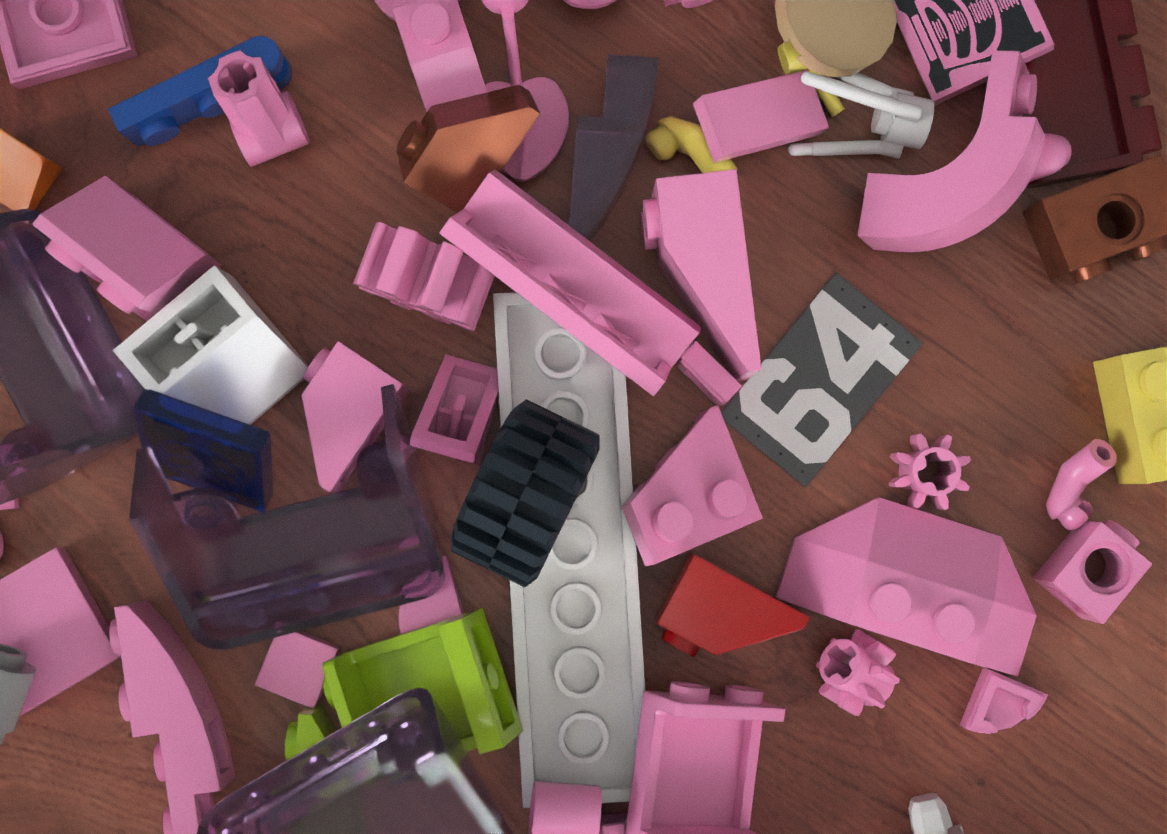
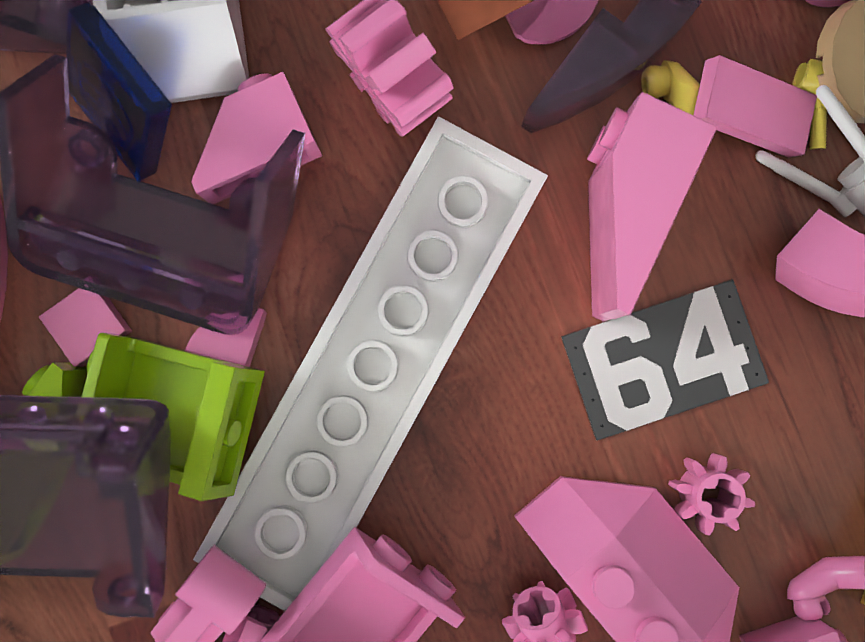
camera: 30 degrees right, 0 degrees up
bright pink slope [410,354,499,465] -> none
bright pink fence [439,169,702,397] -> none
black wheel [451,399,600,587] -> none
bright pink wing [621,405,763,566] -> none
red slope [654,552,810,657] -> none
bright pink tile [676,341,742,406] -> none

